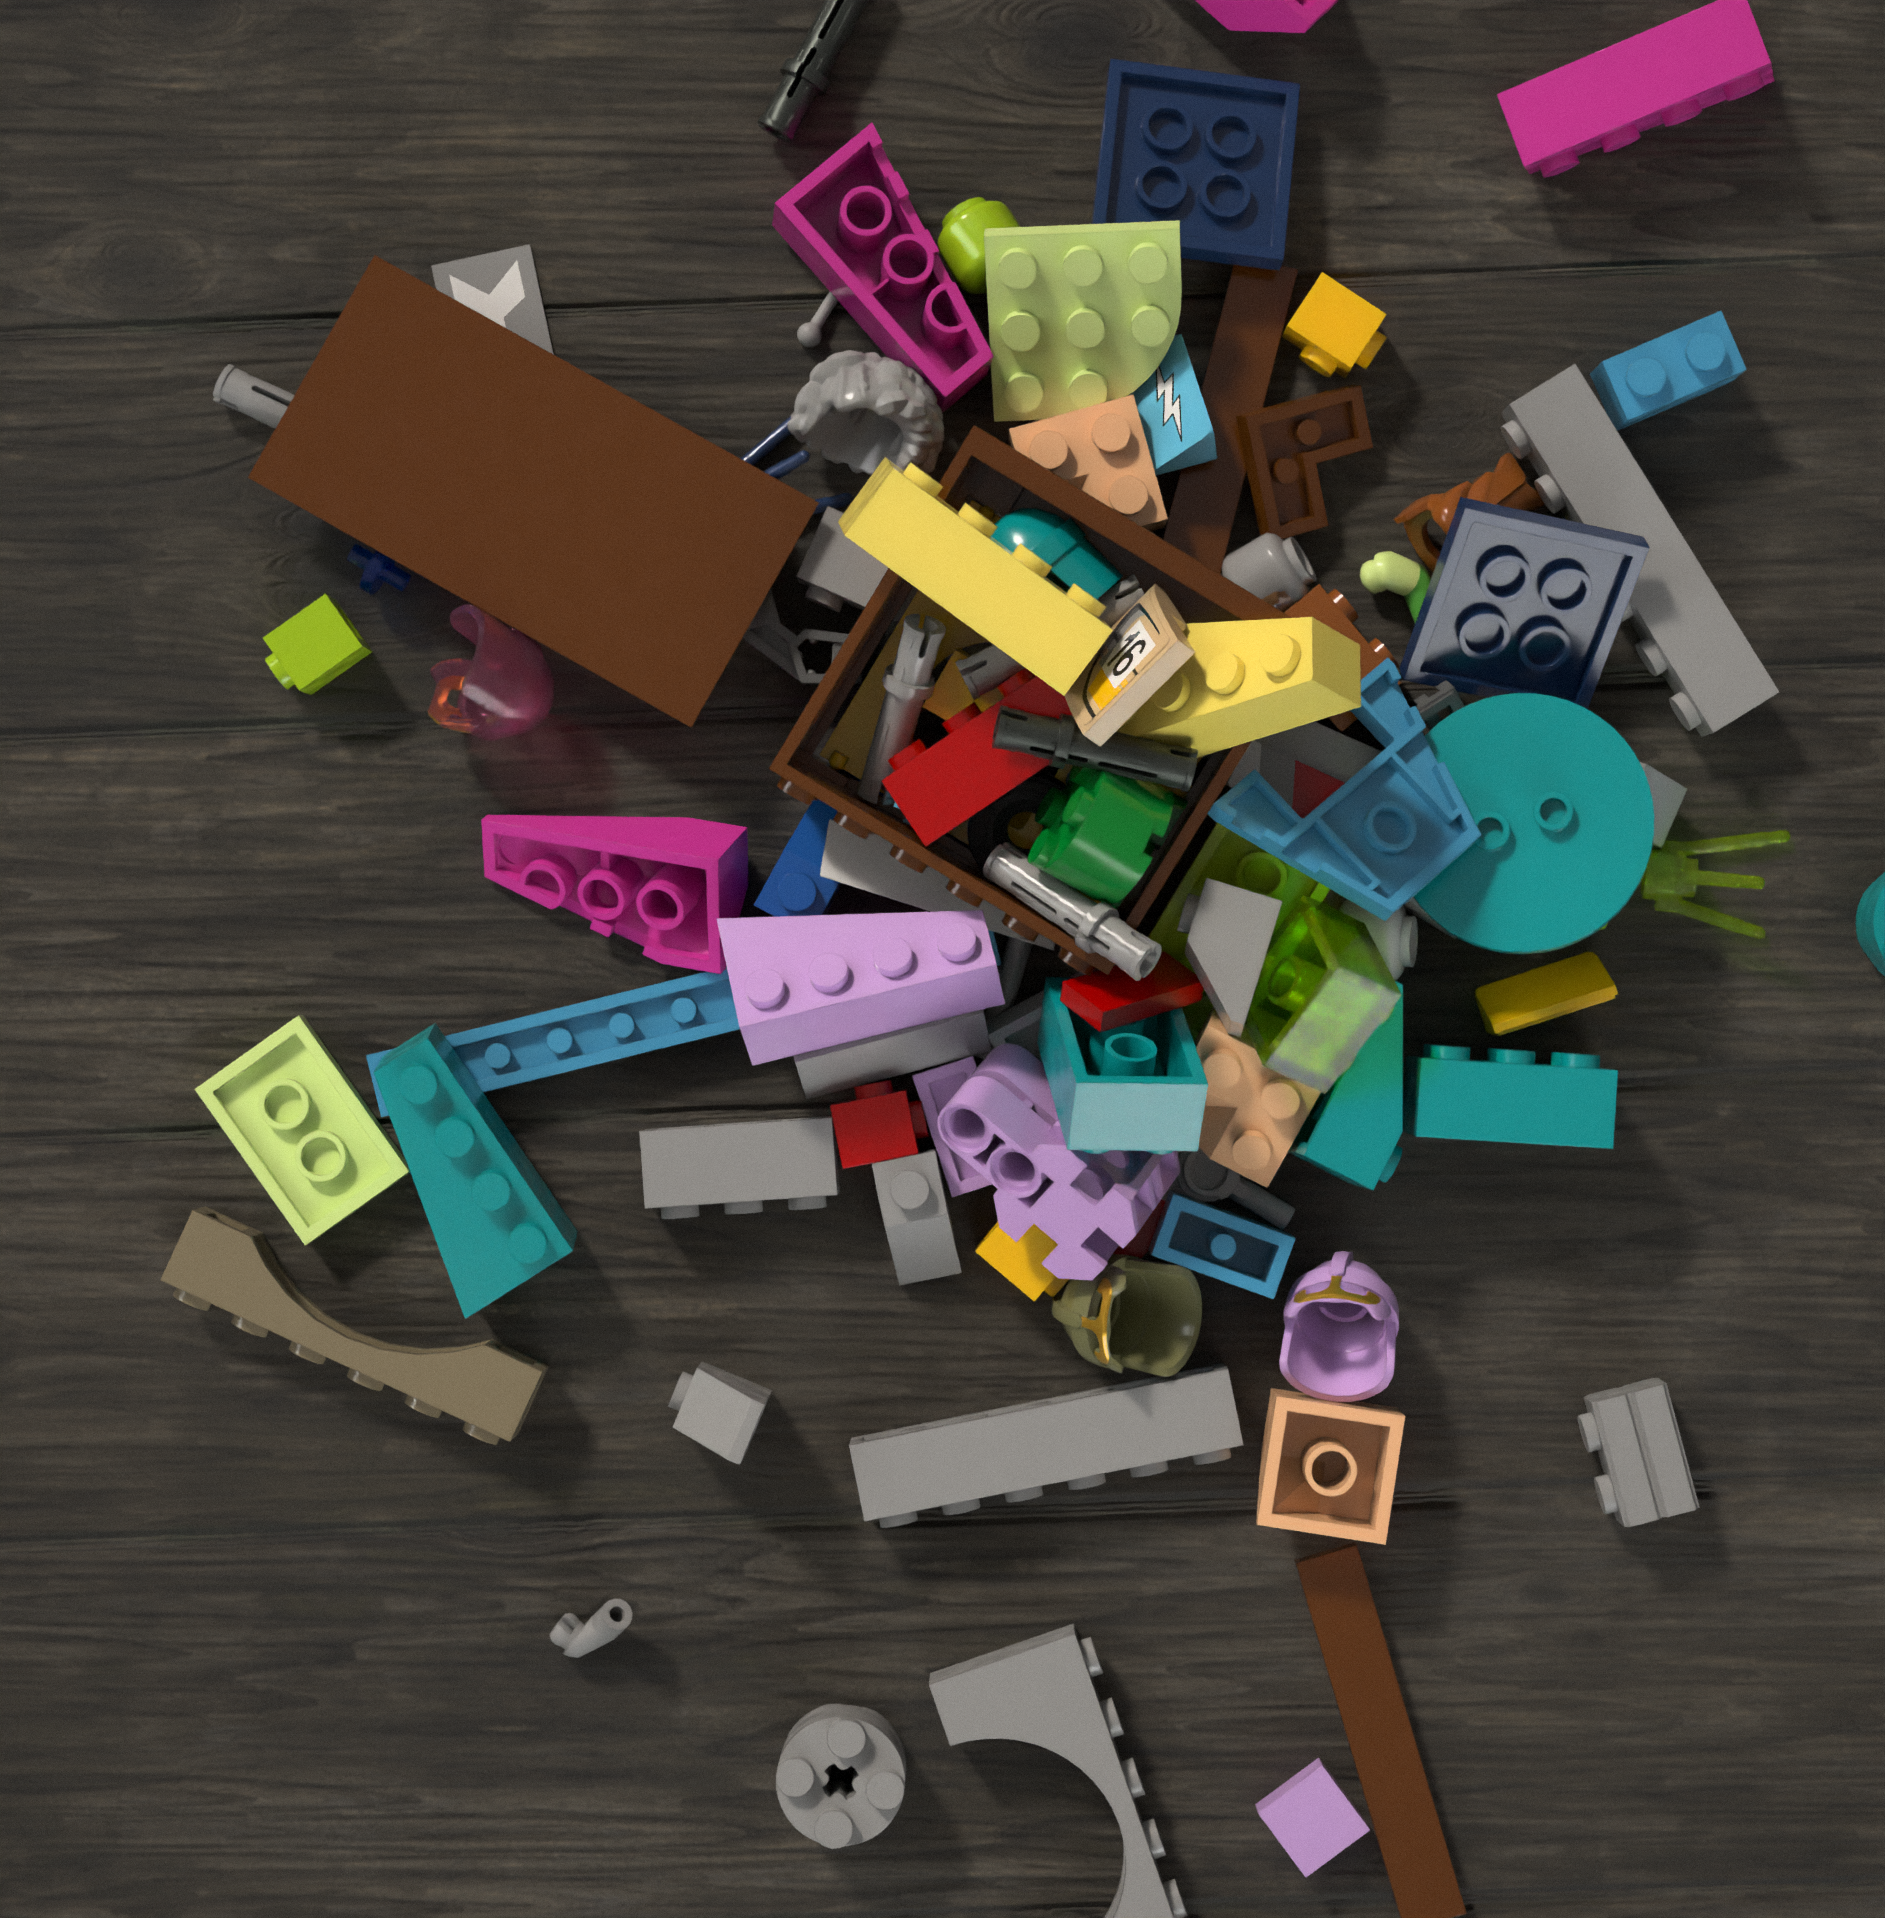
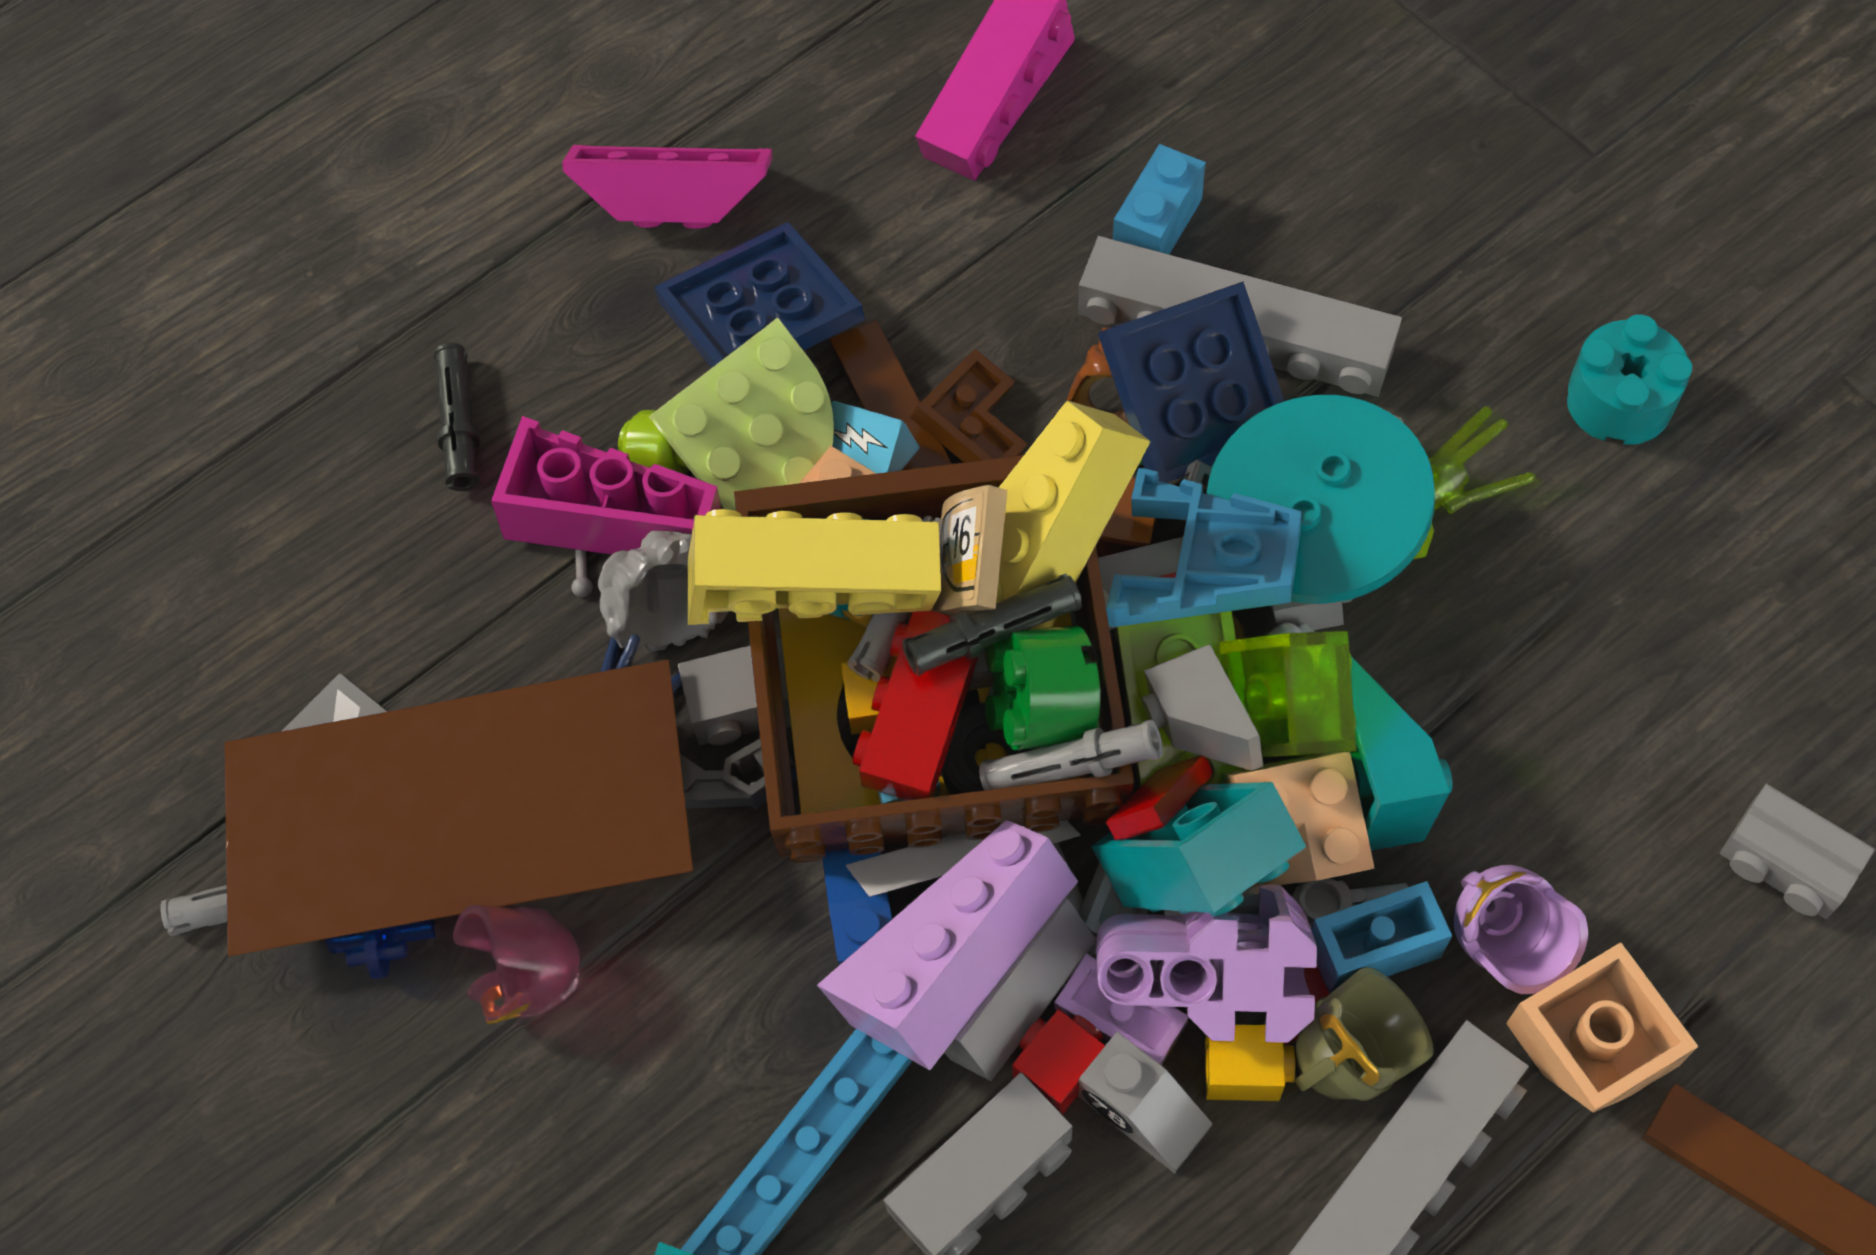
camera: 30 degrees left, 25 degrees down
lime brick [263,594,373,695] -> none
dark pink wedge [481,815,748,974] -> none
light grey pin [857,614,946,805] -> none
yellow brick [1282,272,1387,378] -> none
teal brick [1403,1044,1618,1149] -> none
yellow slope [1475,952,1618,1036] -> none

